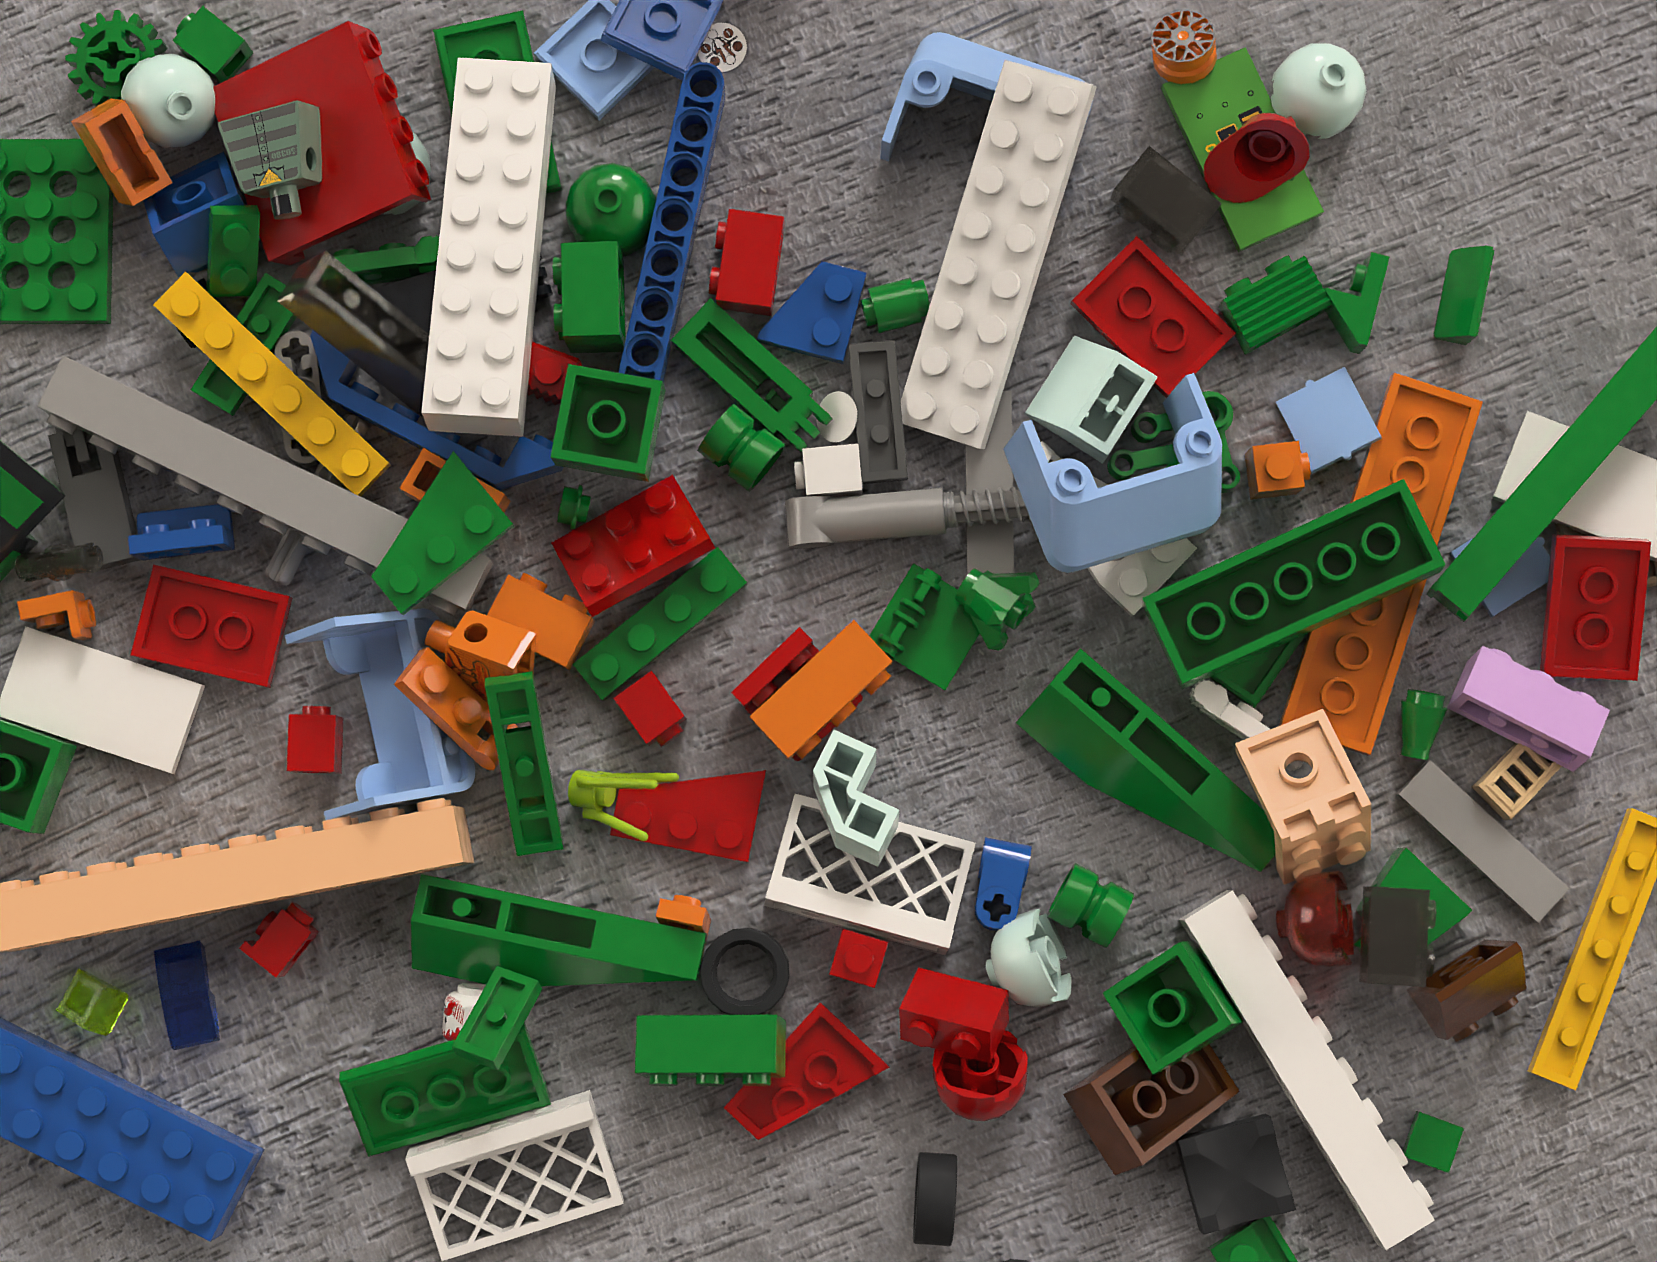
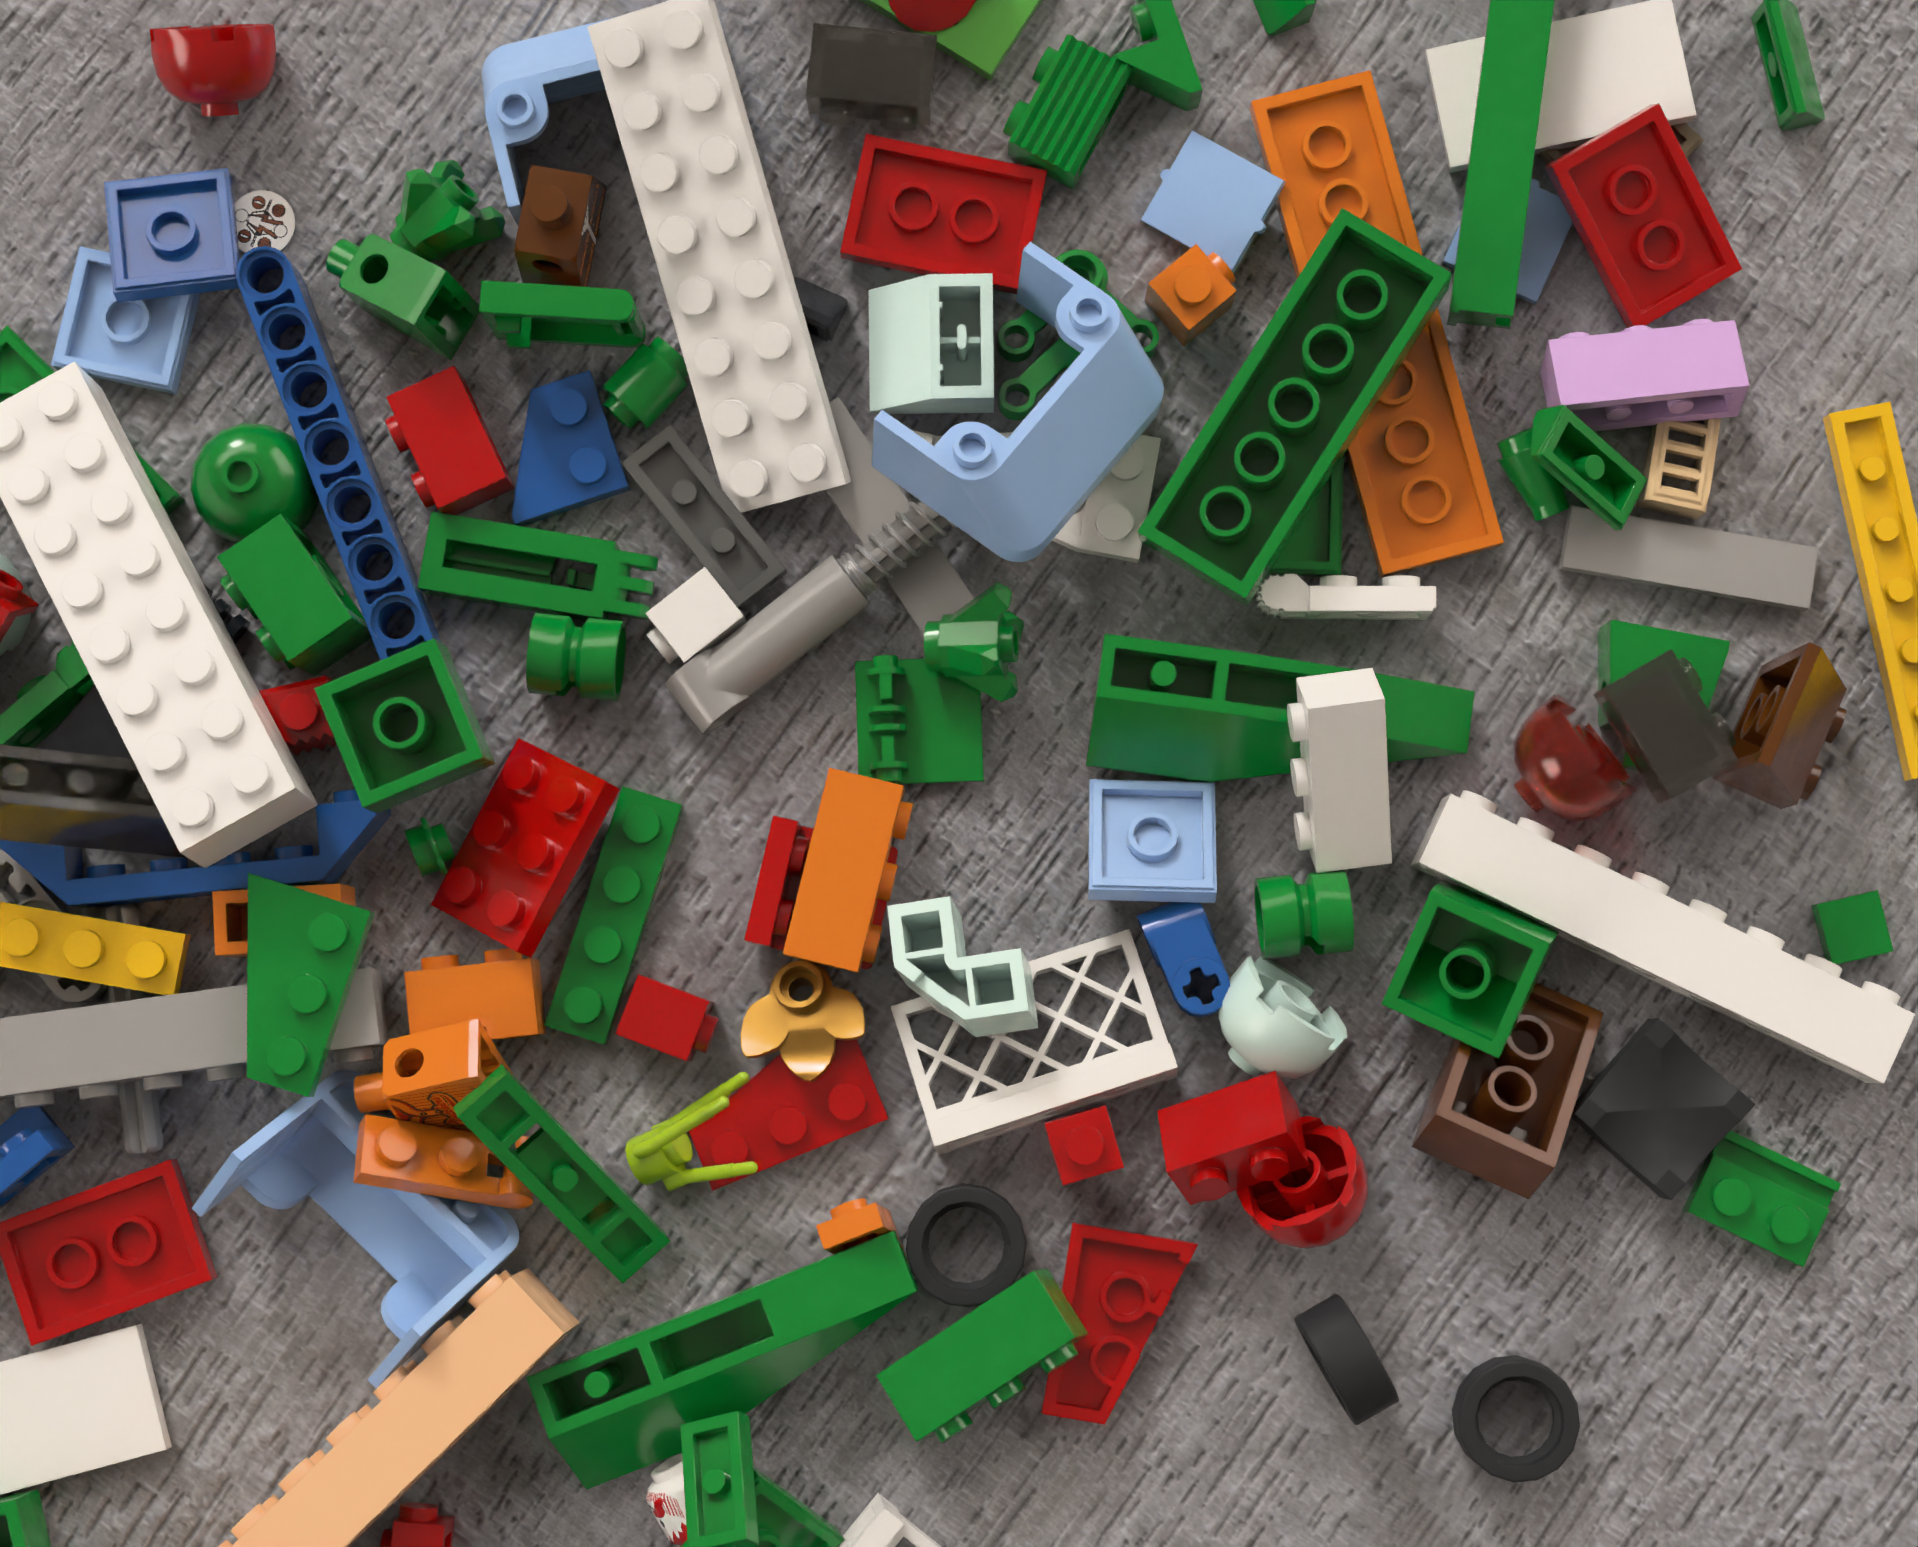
camera: 30 degrees left, 0 degrees up
red brick [287,706,344,774] -> none
white sticker [816,391,857,442] -> none
light nougat bracket [1235,709,1371,885] -> none
none -> green torso [326,233,480,360]
none -> green rock [389,160,506,263]
none -> green container [479,280,646,350]
none -> reddish brown torso [514,165,607,287]
none -> pearl gold plate [741,960,865,1083]
none -> black slope [794,277,848,341]
none -> light blue tile [1088,779,1217,903]
none -> white brick [1287,668,1392,873]
none -> green slope [1531,405,1648,531]

